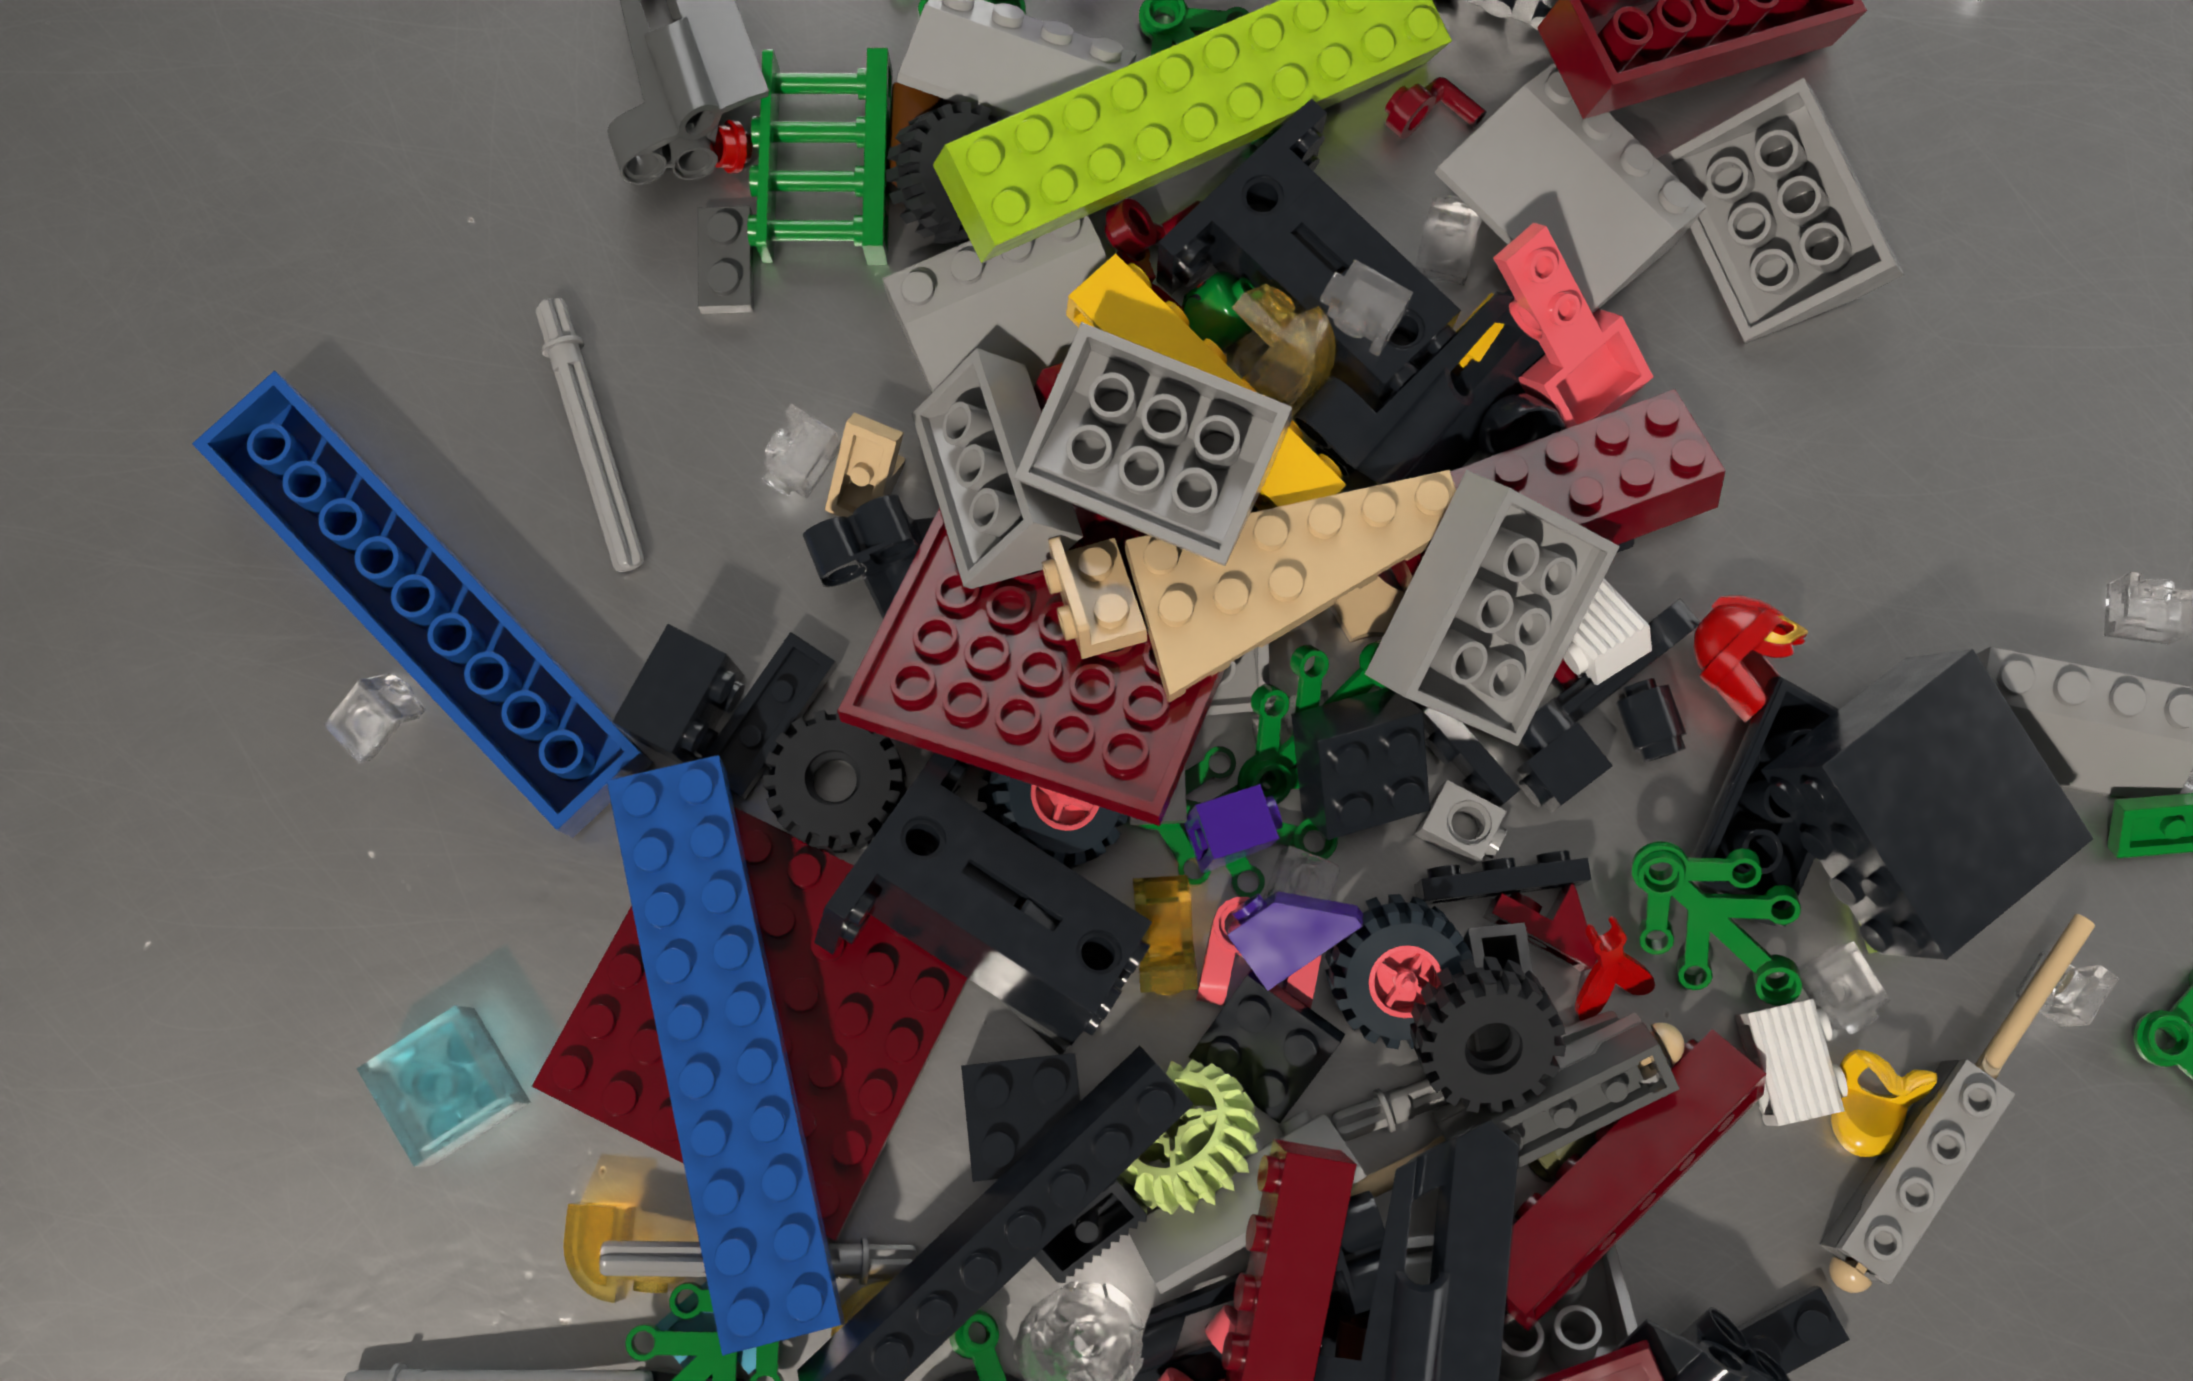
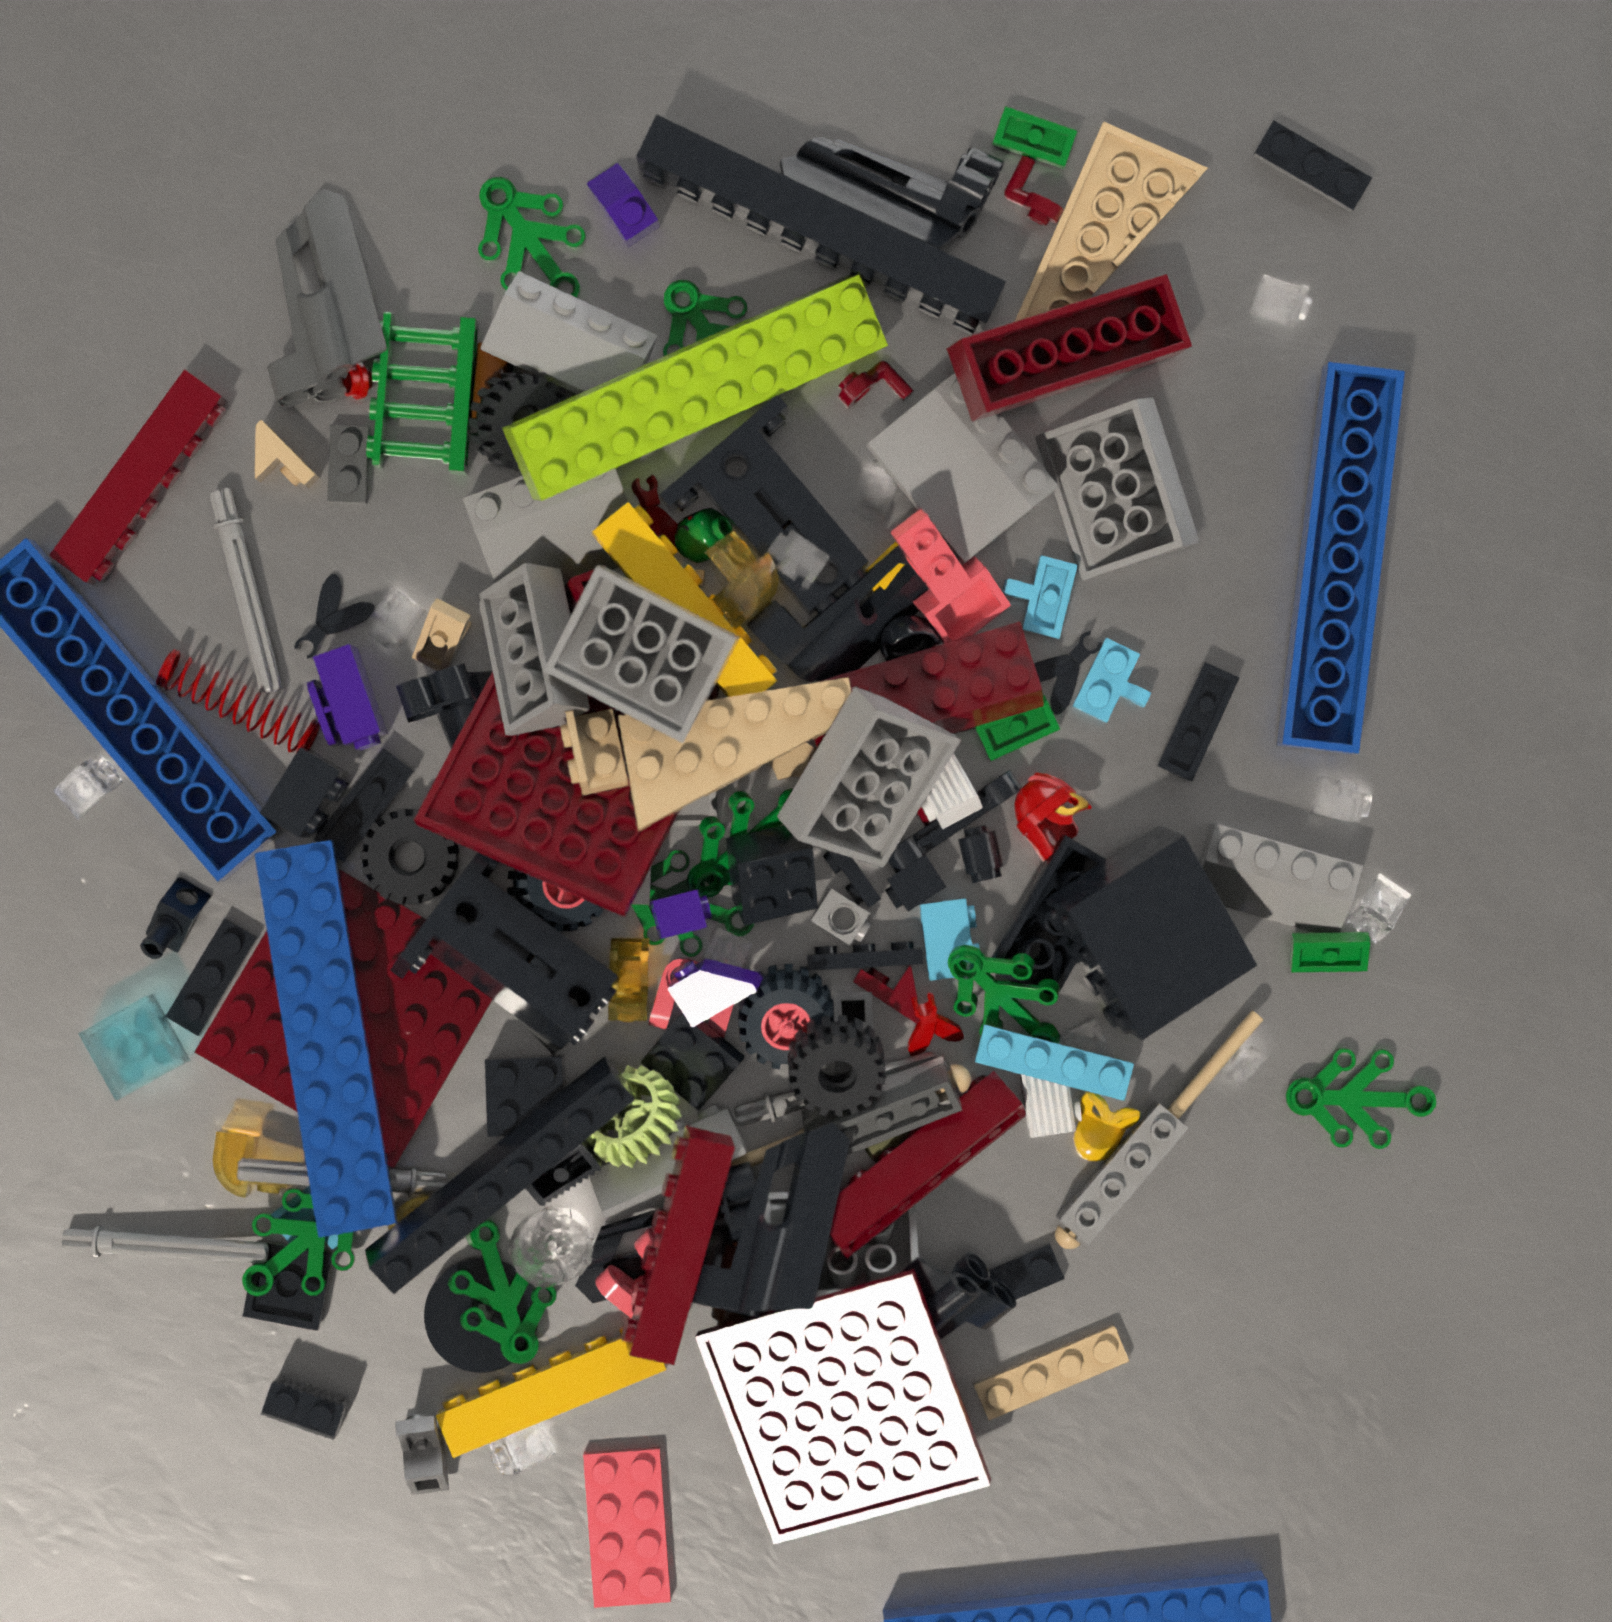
camera: 10 degrees right, 10 degrees up
dark red plate [1105,198,1201,256] -> none
none -> dark red brick [49,369,227,585]
none -> black bracket [140,877,211,959]
none -> red piece [156,649,320,753]
none -> black plate [165,918,259,1036]
none -> tan slope [255,420,319,488]
none -> black piece [294,574,375,661]
none -> dark purple brick [307,644,388,751]
none -> medium azure brick [919,898,980,981]
none -> green plate [974,695,1060,761]
none -> medium azure plate [974,1024,1134,1101]
none -> medium azure plate [1002,555,1078,639]
none -> black piece [1034,631,1102,715]
none -> medium azure plate [1072,638,1151,723]
none -> black plate [1156,662,1240,782]
none -> blue brick [1276,362,1405,755]

